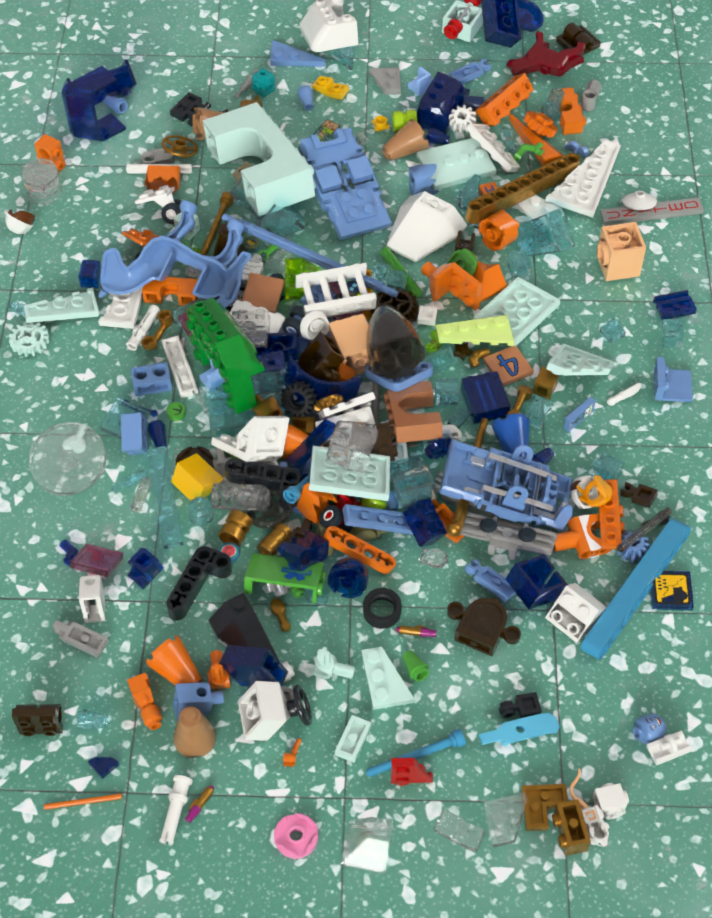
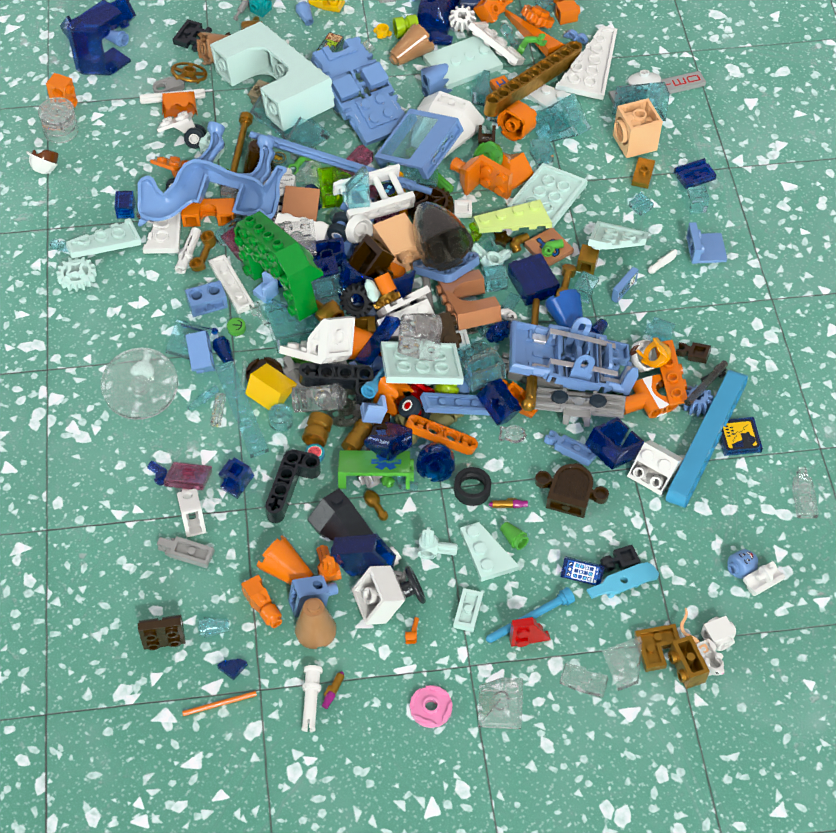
camera: 10 degrees left, 0 degrees up
none -> clear pink slope [337,144,373,178]
none -> clear light blue slope [342,166,370,209]
none -> light blue panel [360,395,387,424]
none -> light aqua rock [365,279,382,302]
none -> medium blue panel [374,108,464,180]
none -> orange beam [374,272,397,296]
none -> light aqua axle [470,243,511,275]
none -> bright green arm [542,239,564,257]
none -> tile [560,556,605,586]
none -> clear light blue slope [612,82,670,121]
none -> pearl gold plate [631,157,655,189]

